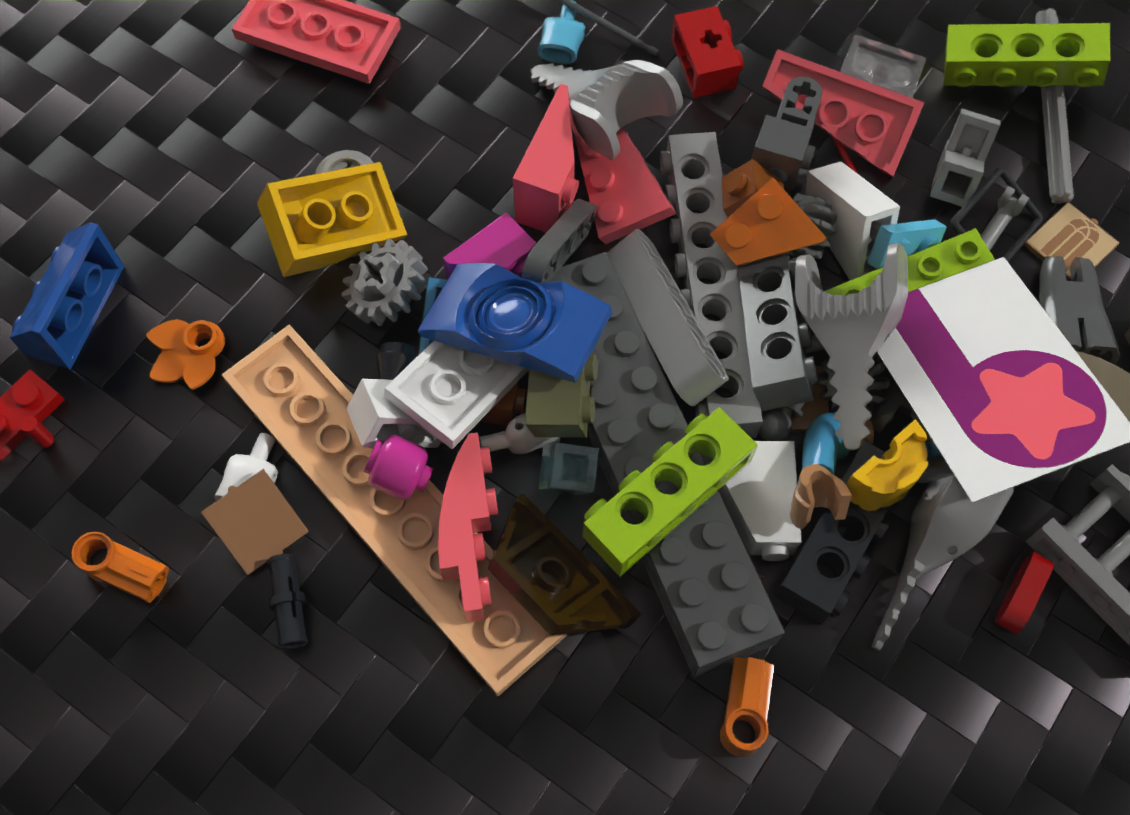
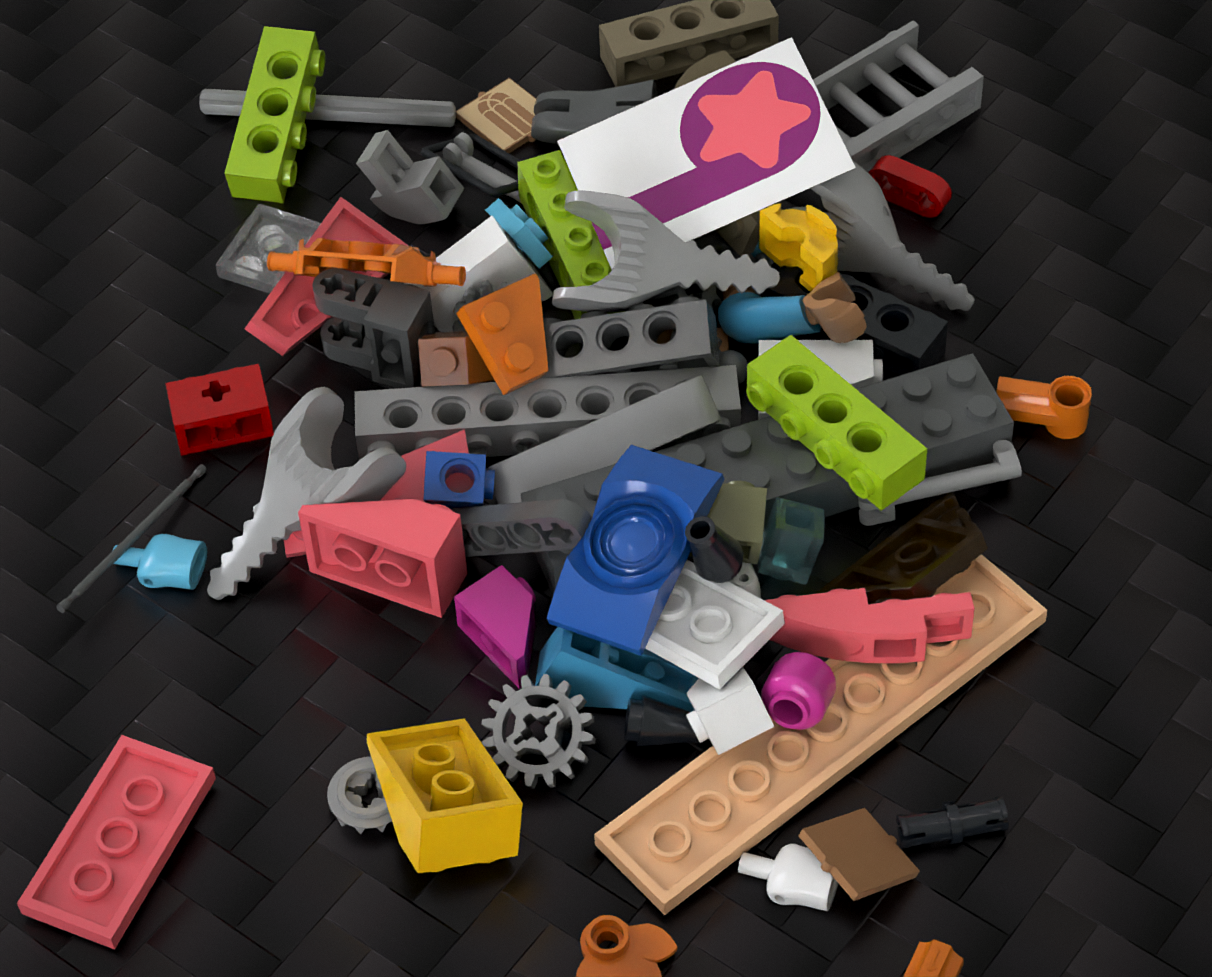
camera: 85 degrees left, 15 degrees down
none -> orange plate [267,238,466,287]
none -> blue brick [423,451,495,509]
none -> black cone [685,516,743,583]
none -> light grey hinge [858,440,1022,526]

